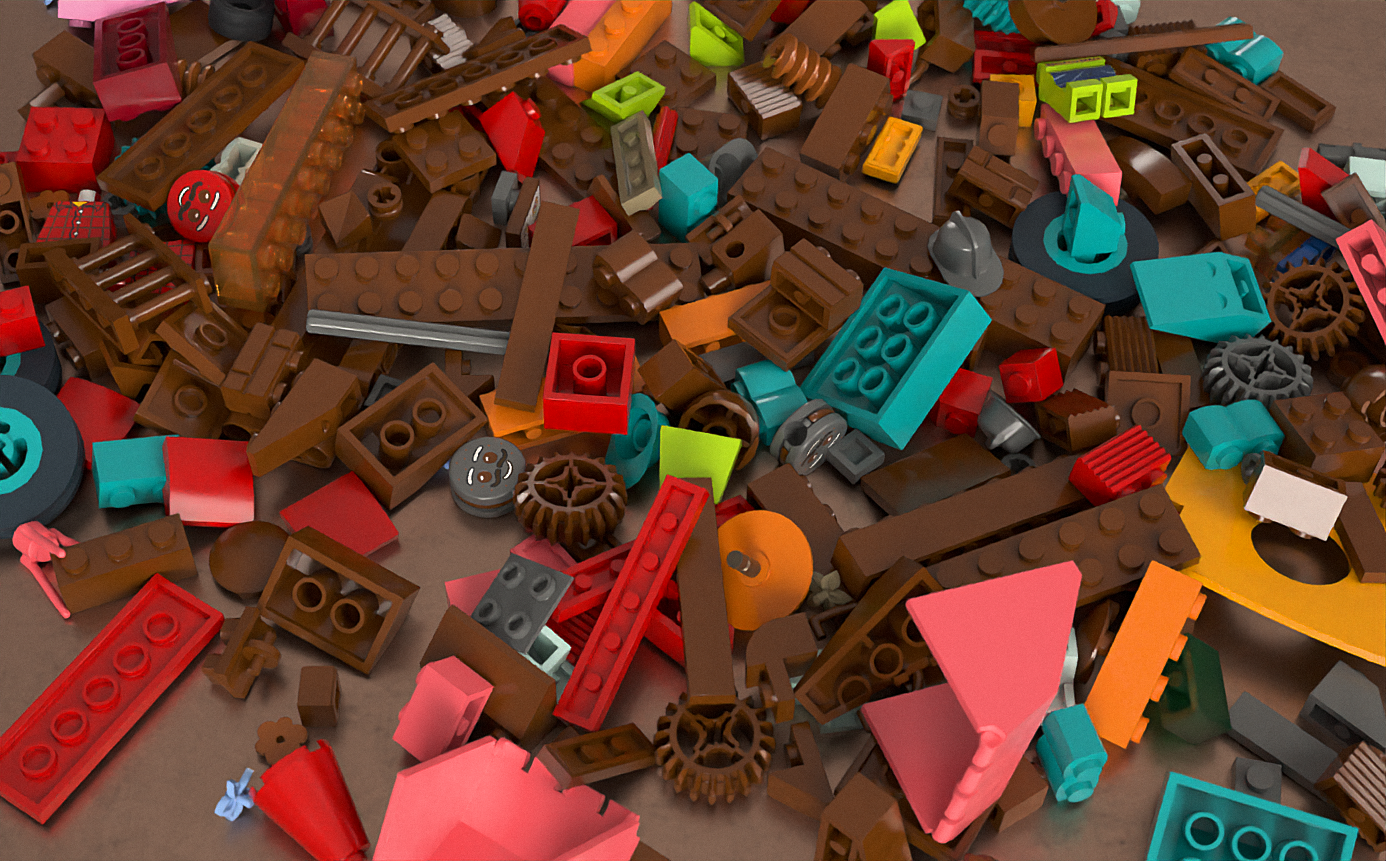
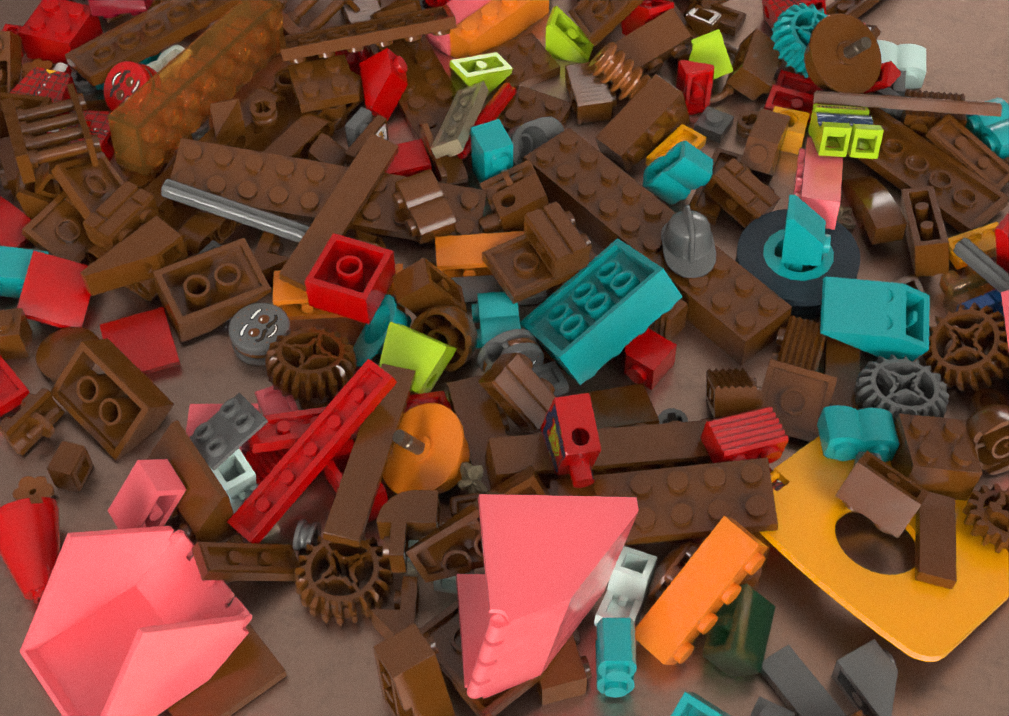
camera: 20 degrees right, 0 degrees up
dark grey piece [977,390,1041,454] -> none
red brick [998,347,1064,403] -> none
none -> dark grey bush [293,518,321,551]
none -> reddish brown brick [478,352,556,431]
none -> red torso [541,393,601,488]
none -> teal brick [642,141,713,205]

